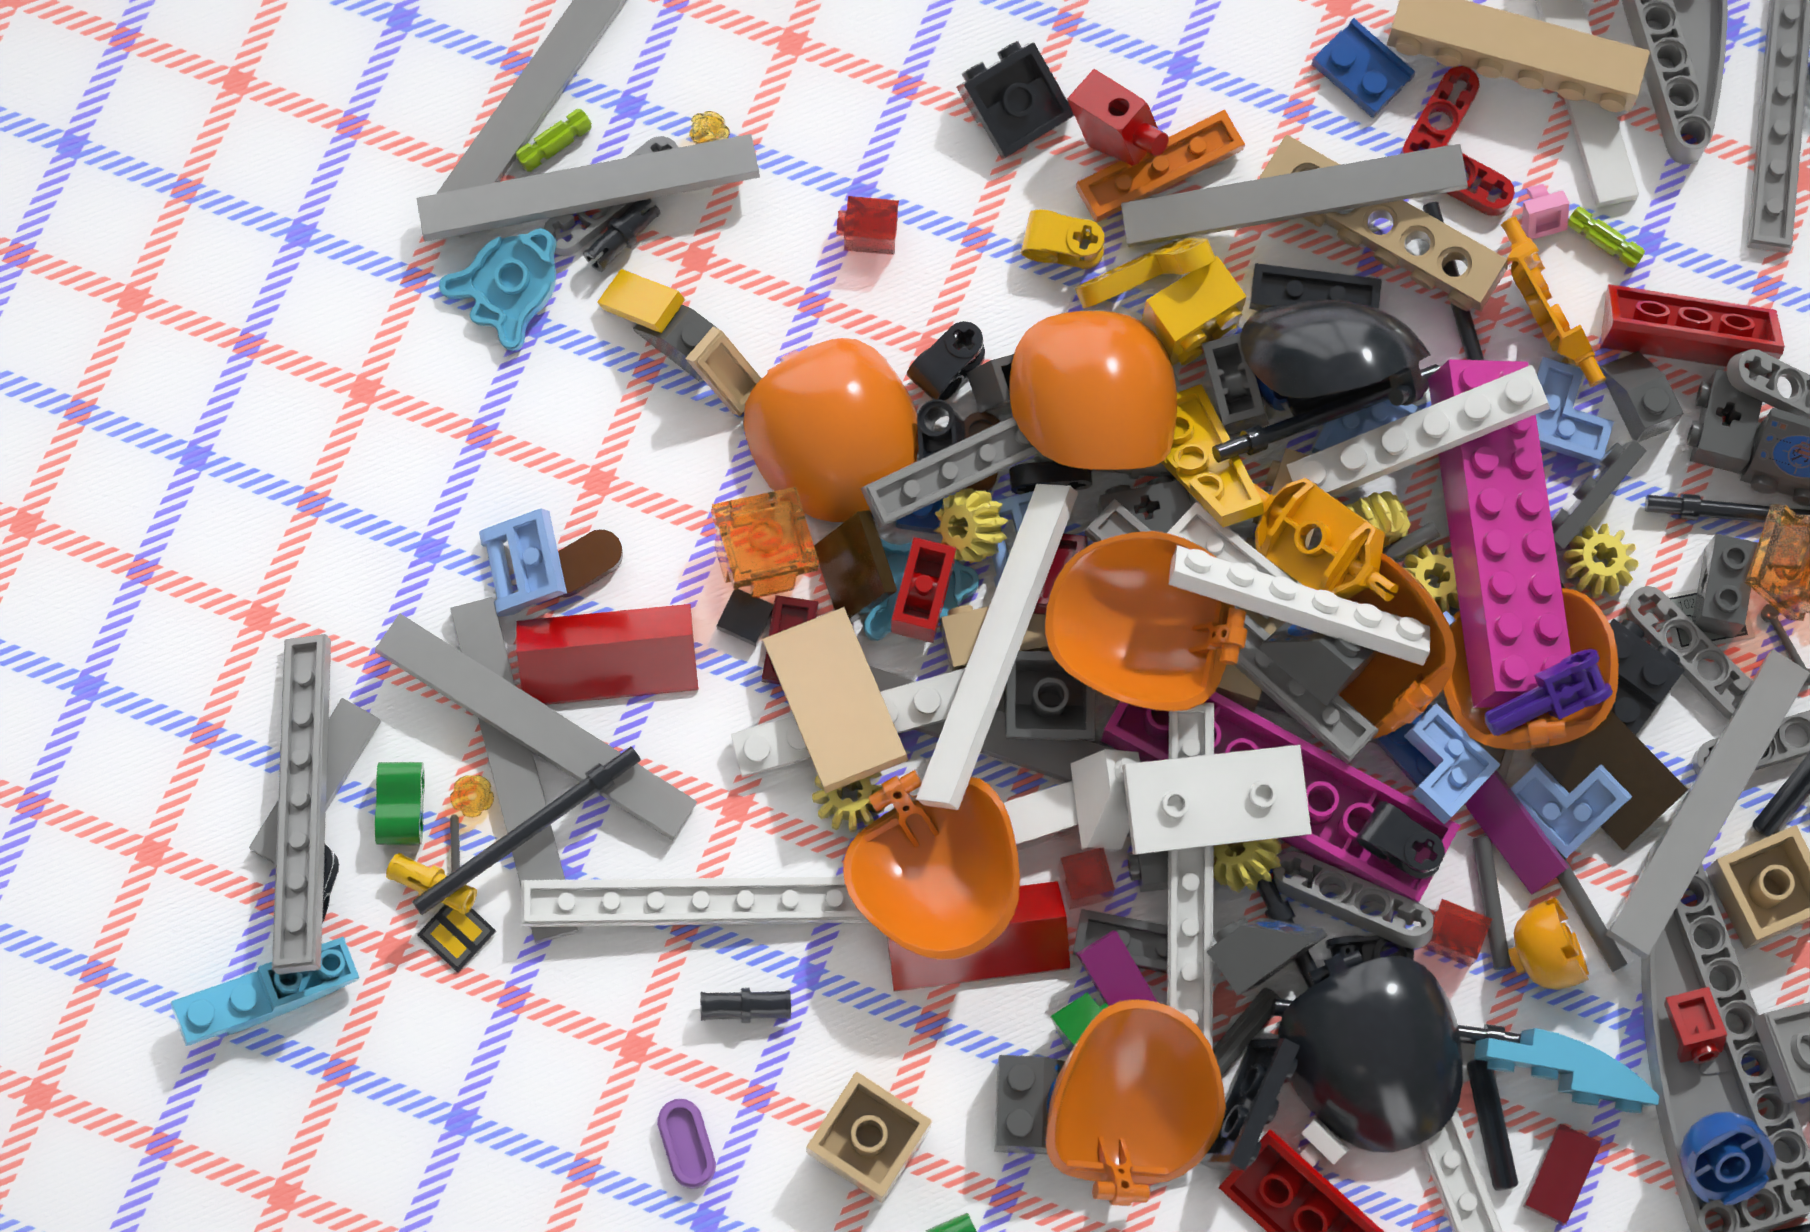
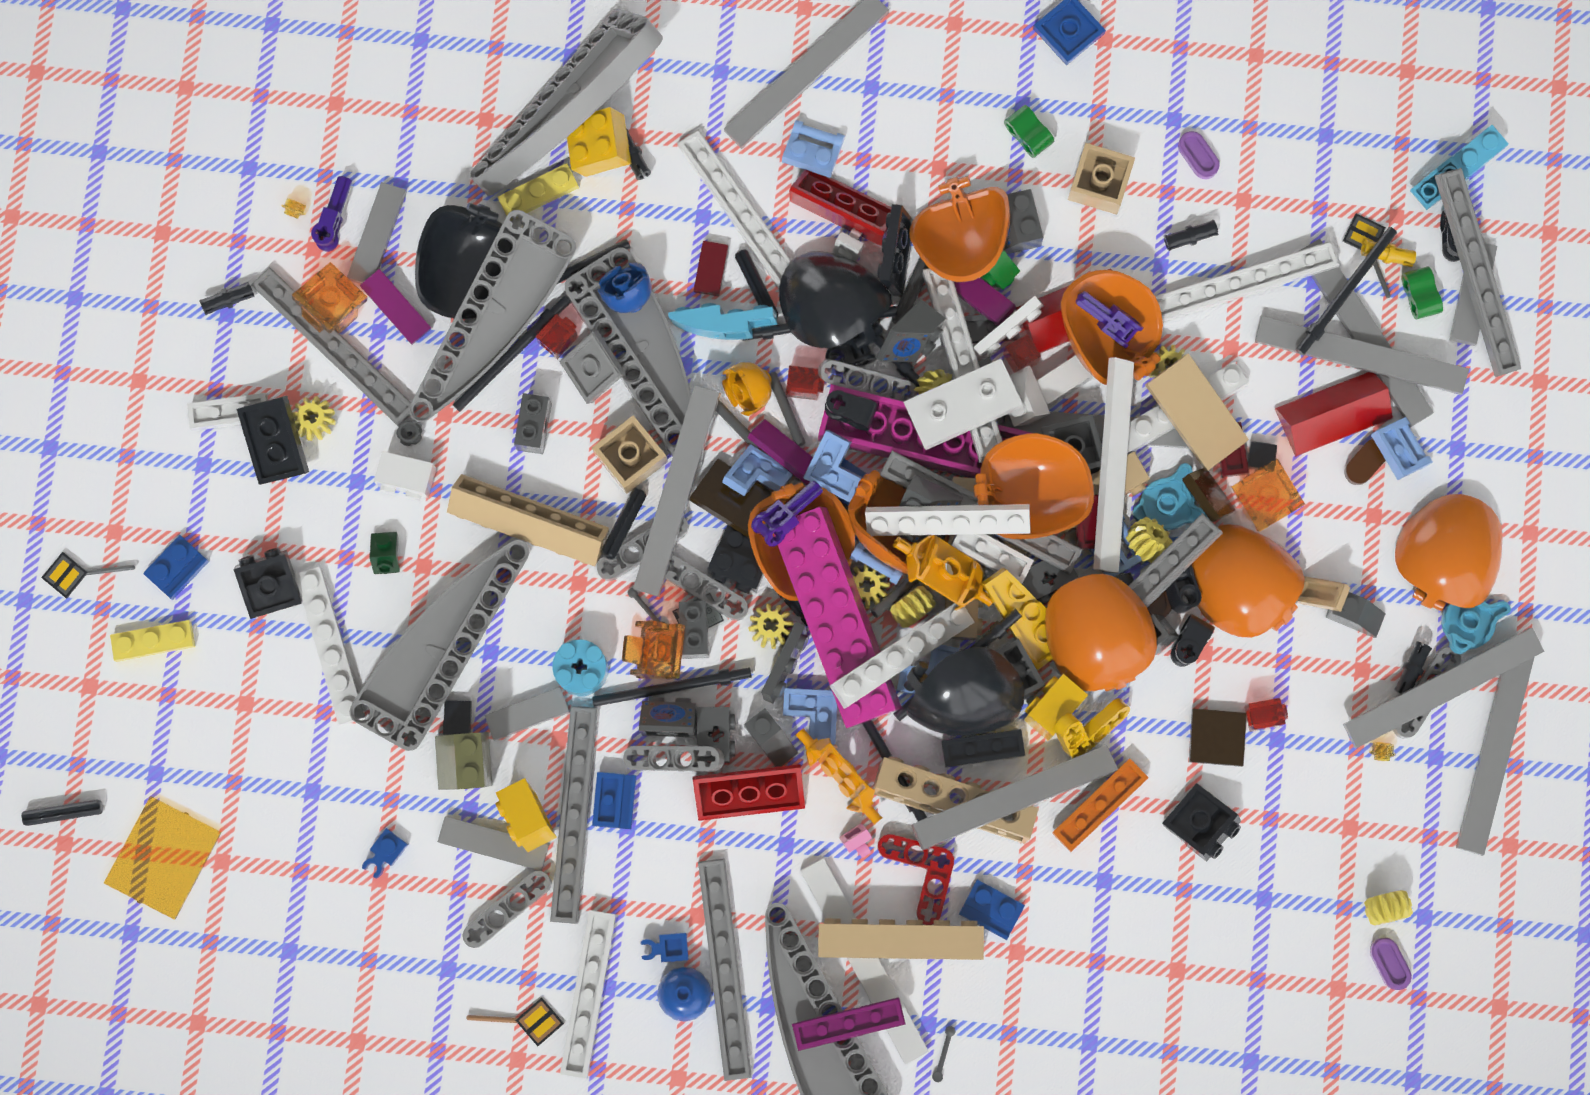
camera: 170 degrees right, 5 degrees up
clear yellow plate [450,775,494,818] -> none
lime axle [515,108,592,172] -> none
yellow tile [597,269,686,333] -> none
red brick [891,537,956,643] -> none
yellow piece [1020,209,1104,269] -> none
red torso [1067,68,1169,166] -> none
lime axle [1568,207,1645,268] -> none
red bracket [1664,986,1728,1064] -> none
none -> white plate [974,296,1044,356]
none -> dark purple connector [1075,291,1144,348]
none -> dark brown tile [1188,708,1247,767]
none -> orange piece [1395,494,1503,611]

